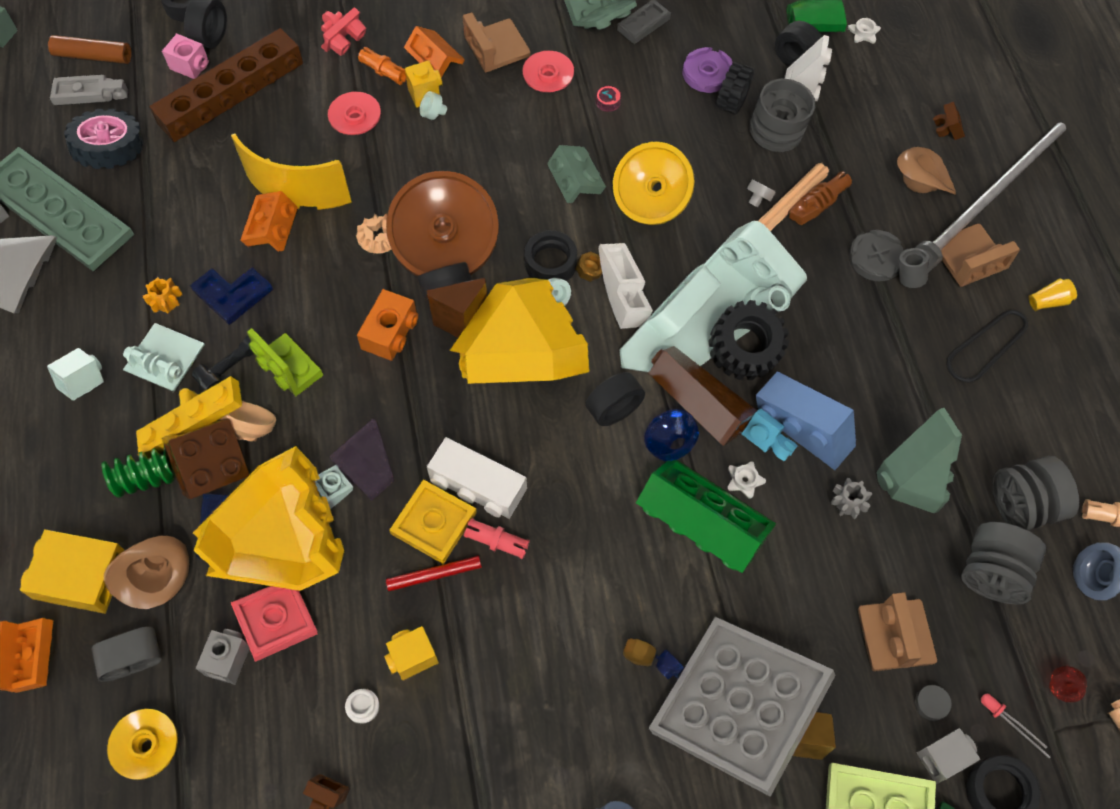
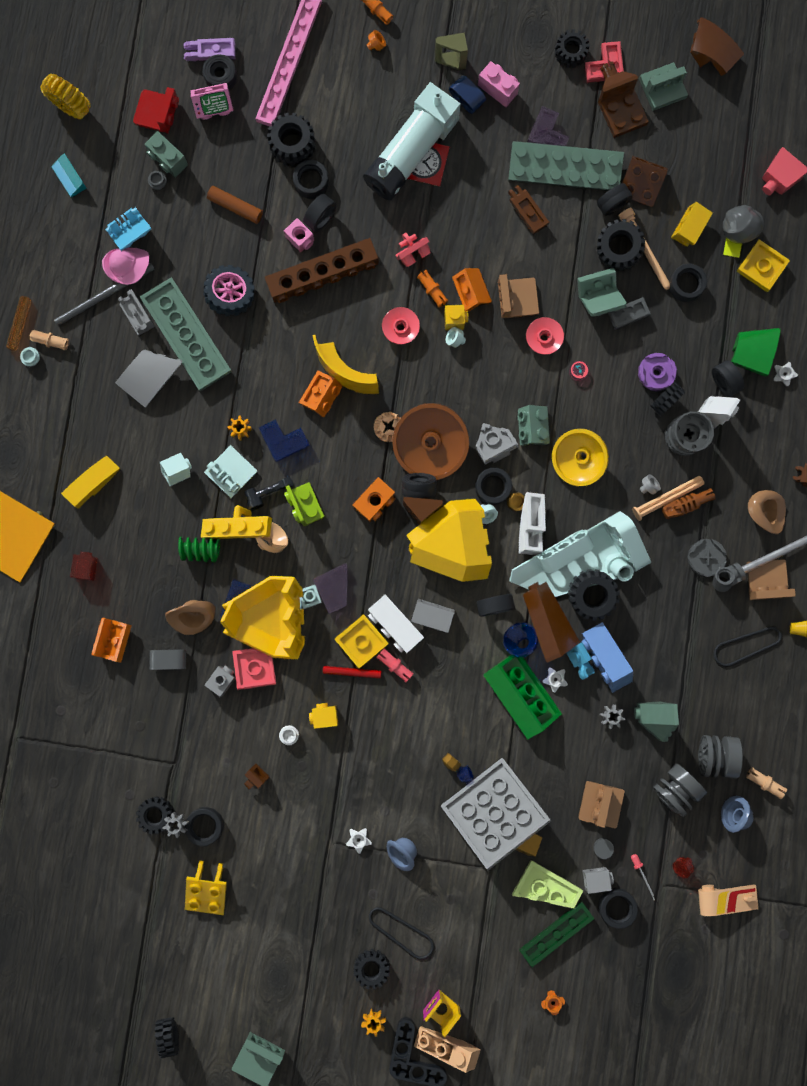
camera: 20 degrees right, 20 degrees up
yellow brick [20,529,125,614] -> none
light grey hinge [50,75,128,105] -> none
yellow dish [107,709,178,780] -> none
reddish brown bracket [161,419,249,499] -> none
none -> light grey hinge [411,599,455,633]
none -> light grey plate [476,423,518,465]

